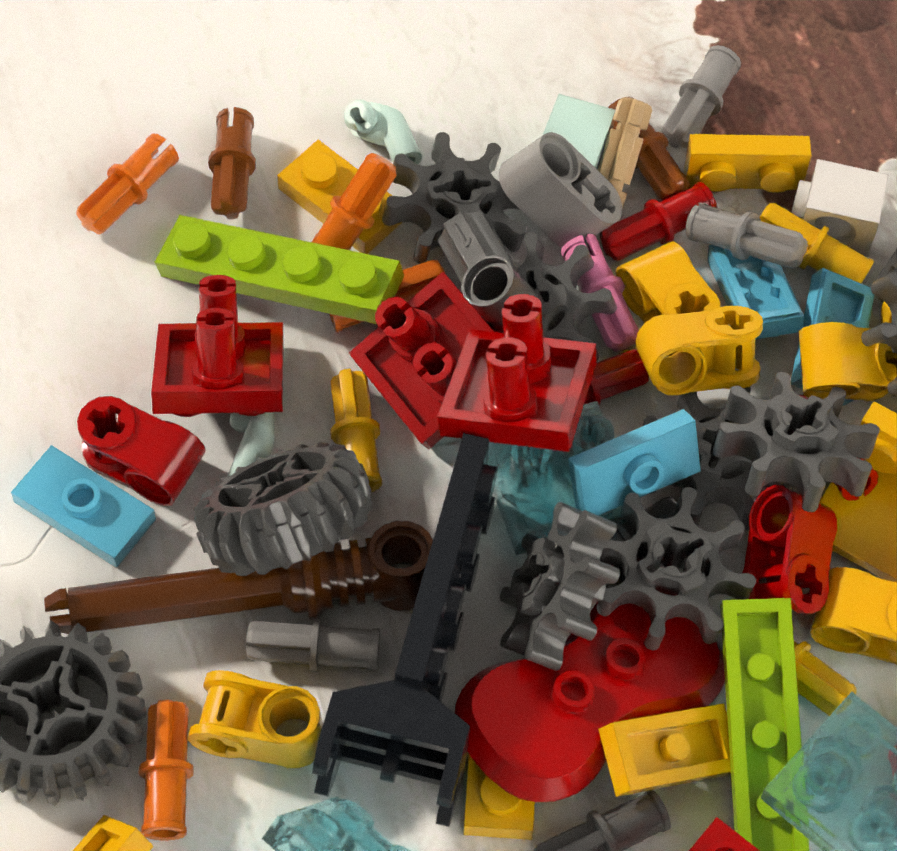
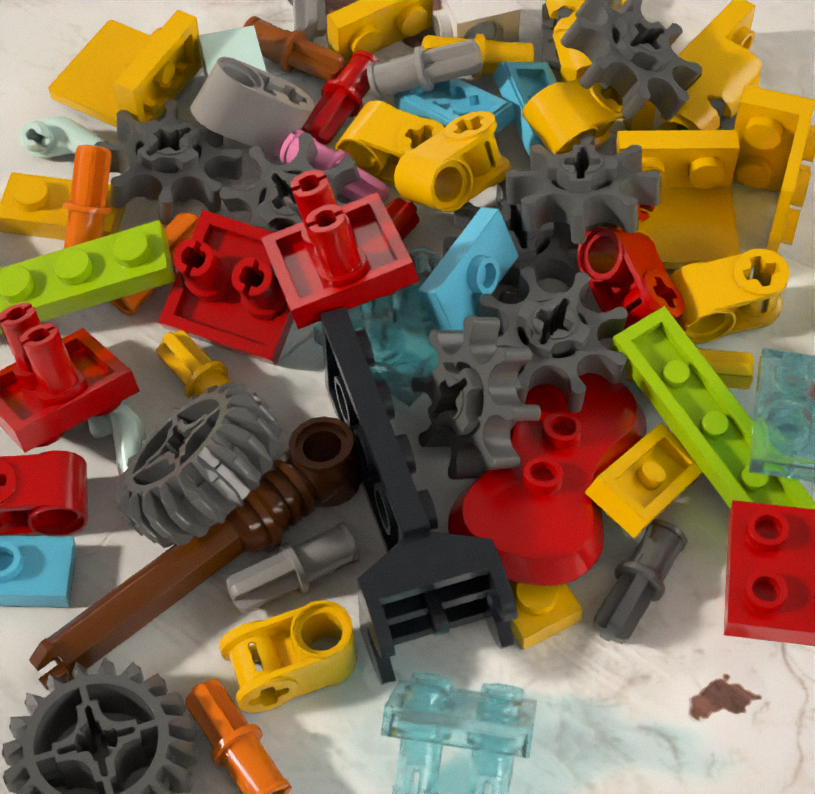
camera: 30 degrees left, 5 degrees down
dark grey piece [437,210,538,333] -> none
tan axle [597,97,652,209] -> none
none -> yellow bracket [48,10,202,127]

